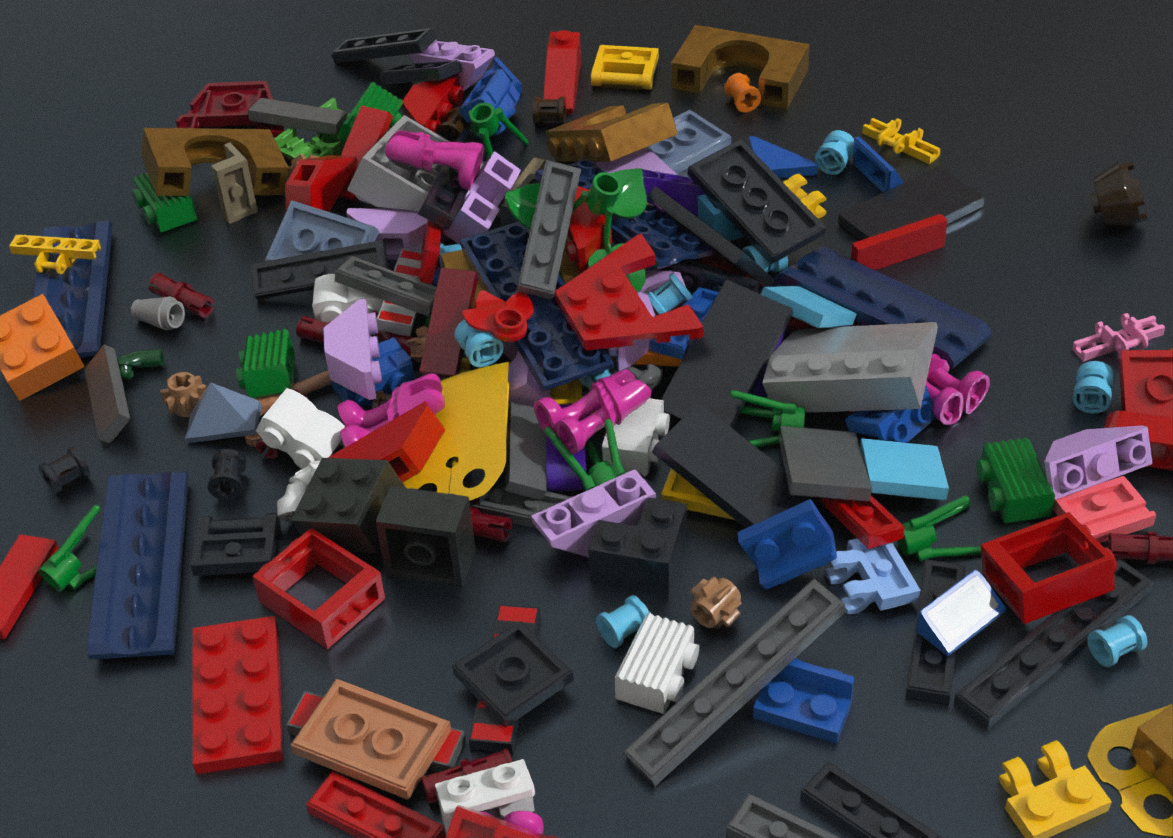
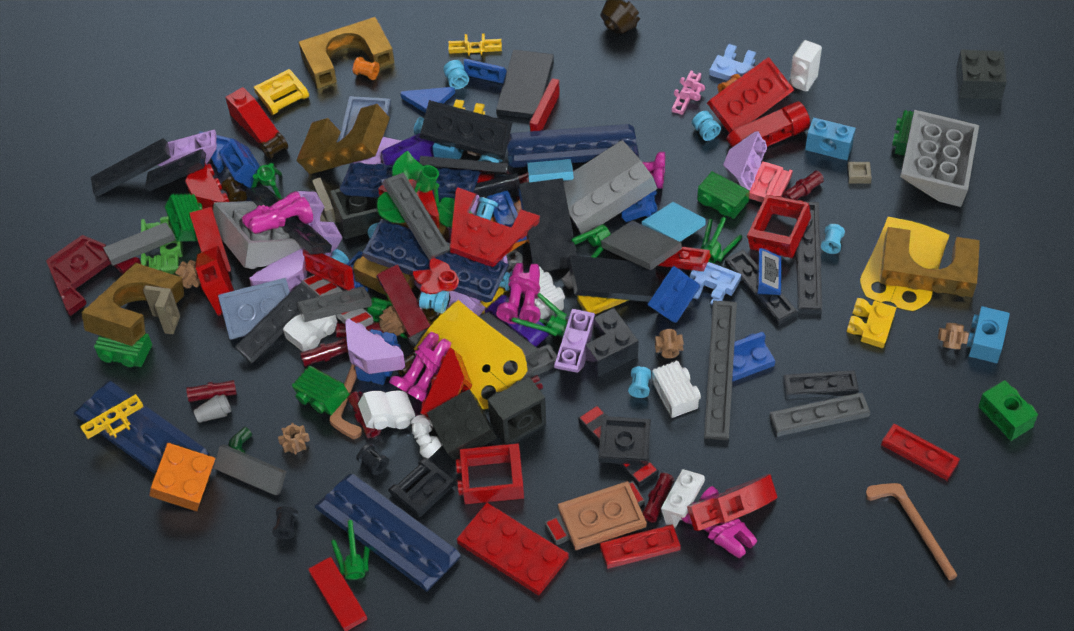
camera: 45 degrees left, 10 degrees up
sand blue slope [185,382,262,443] -> none

